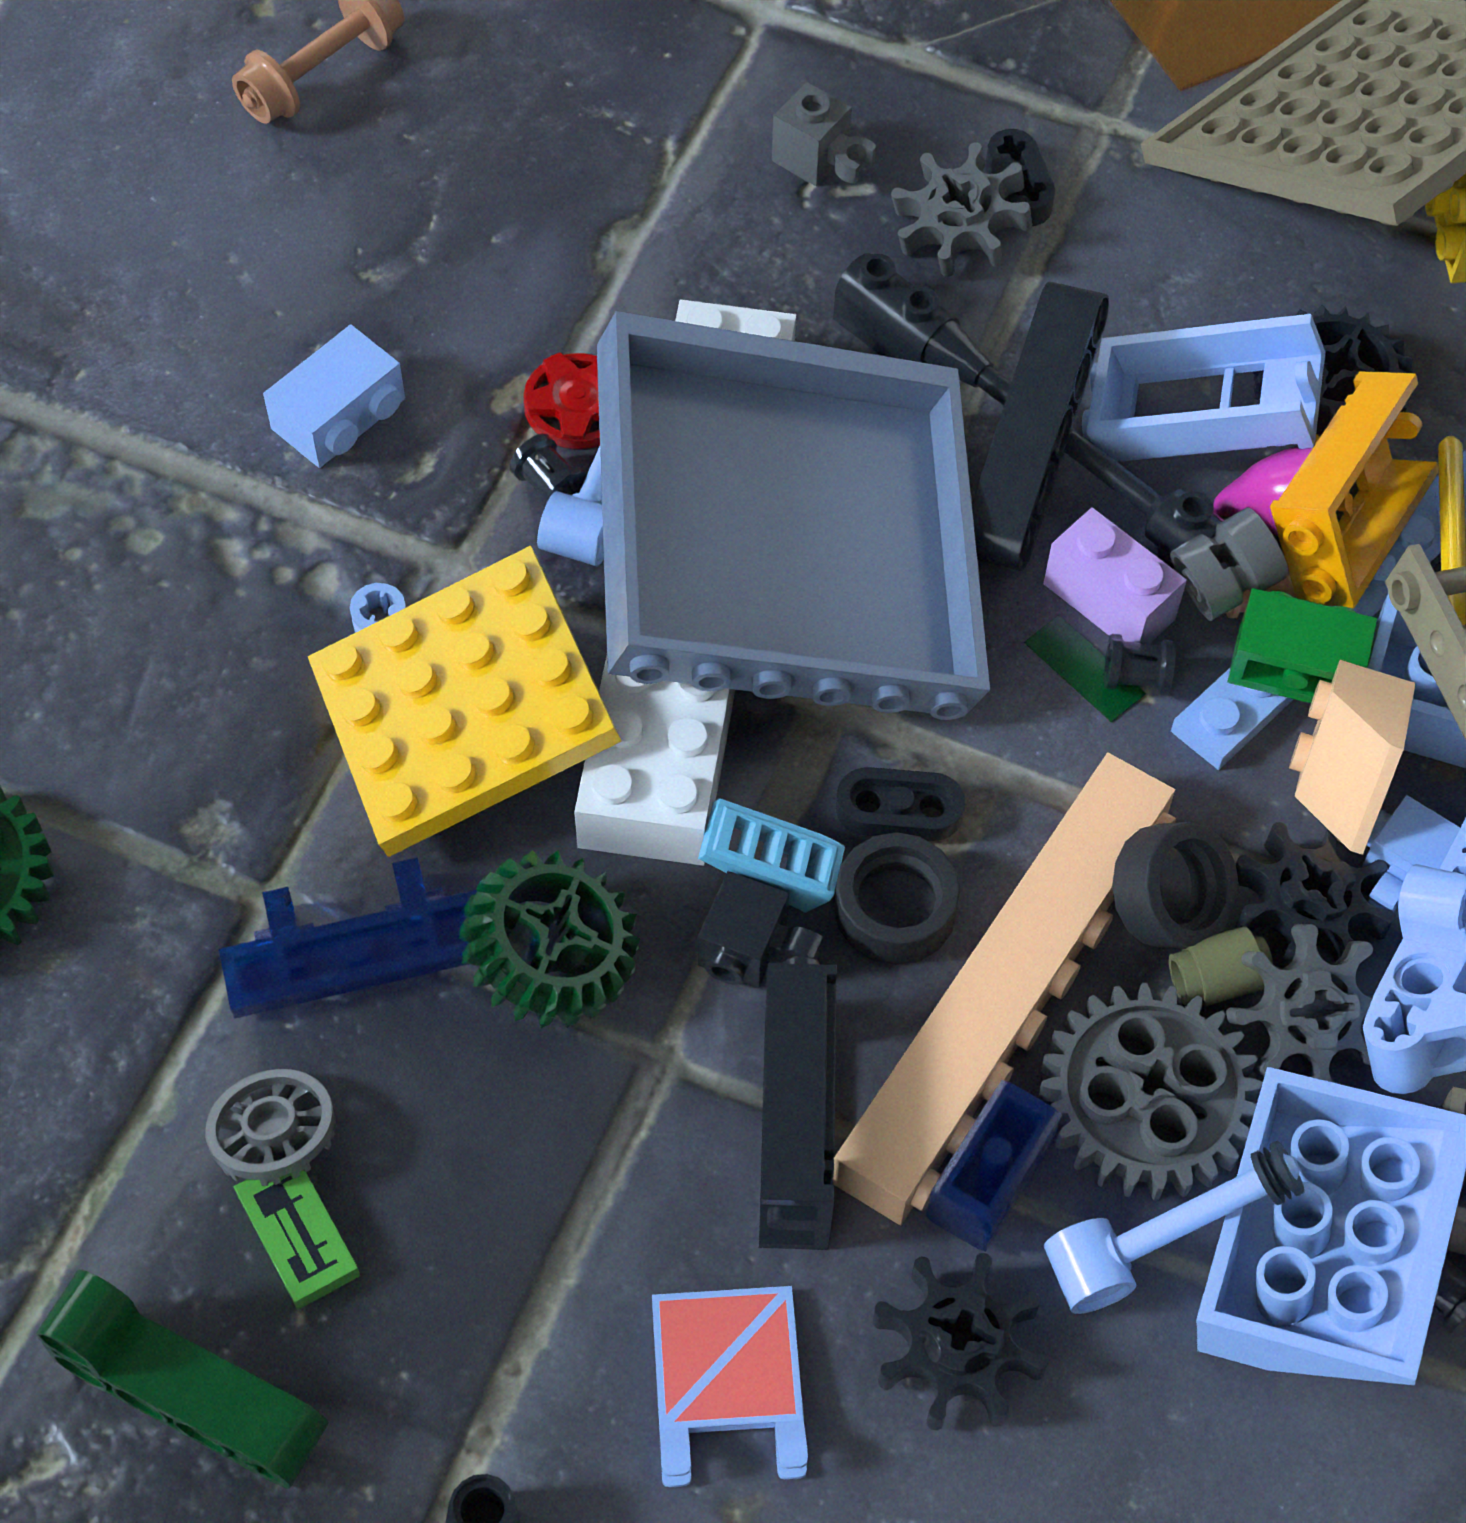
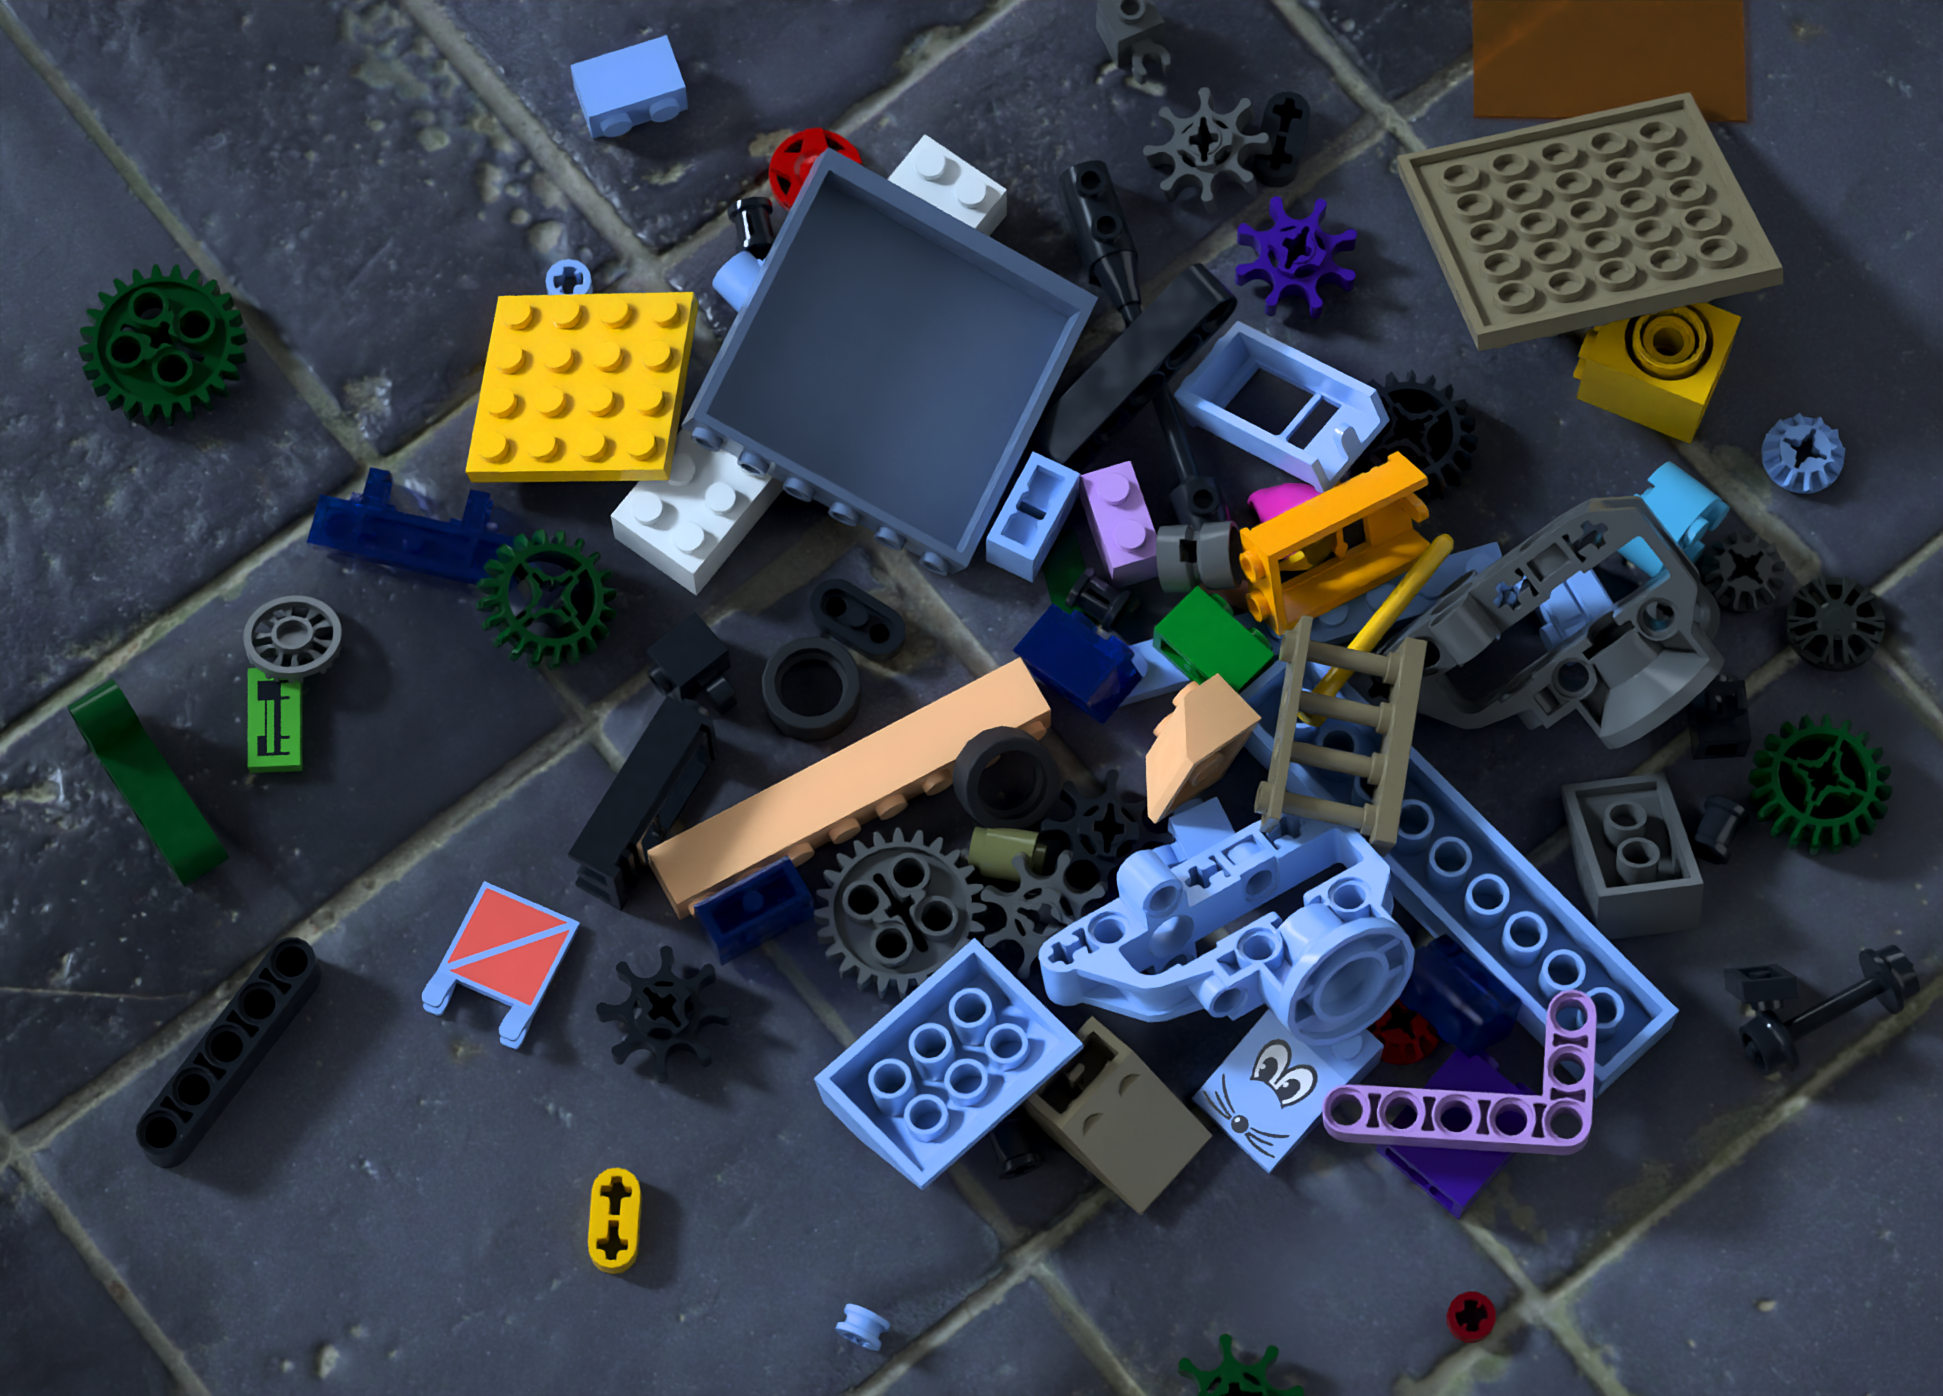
camera: 30 degrees right, 10 degrees up
medium azure slope [698,799,845,913] -> none
light blue piece [1044,1141,1305,1314] -> none
none -> light blue brick [986,452,1080,583]
none -> clear blue brick [1012,603,1143,725]
none -> dark purple gear [1235,196,1357,319]

